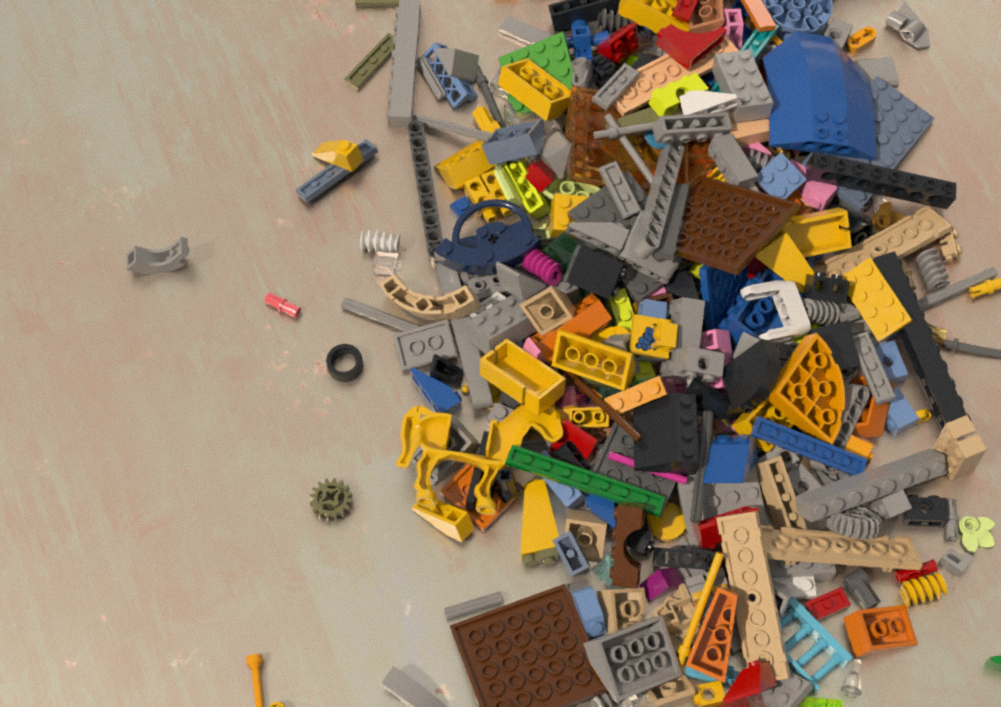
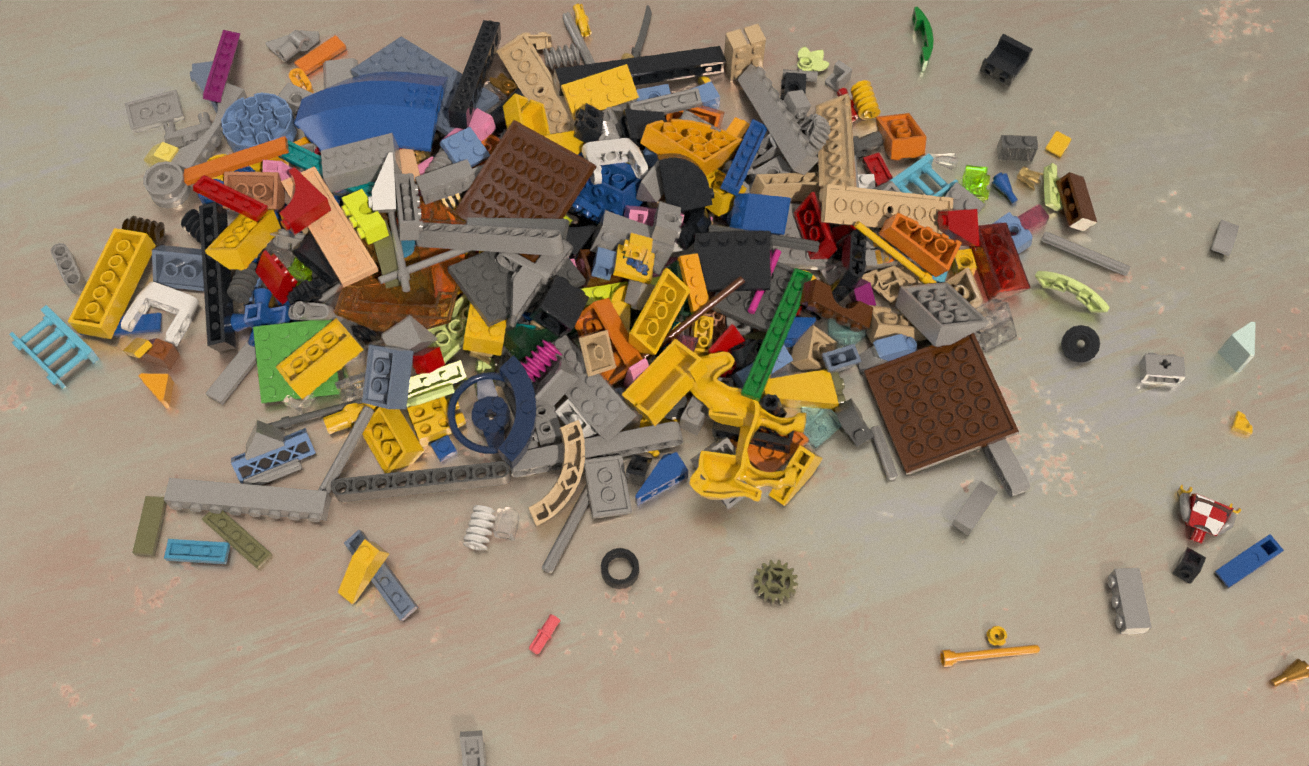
camera: 90 degrees left, 0 degrees up
light grey tile [592,63,640,111] -> none
light grey tile [598,161,641,220] -> none
none -> dark azure plate [164,539,230,564]
none -> orange tile [294,35,347,76]
none -> clear light blue slope [801,407,842,449]
none -> dark grey brick [835,398,874,447]

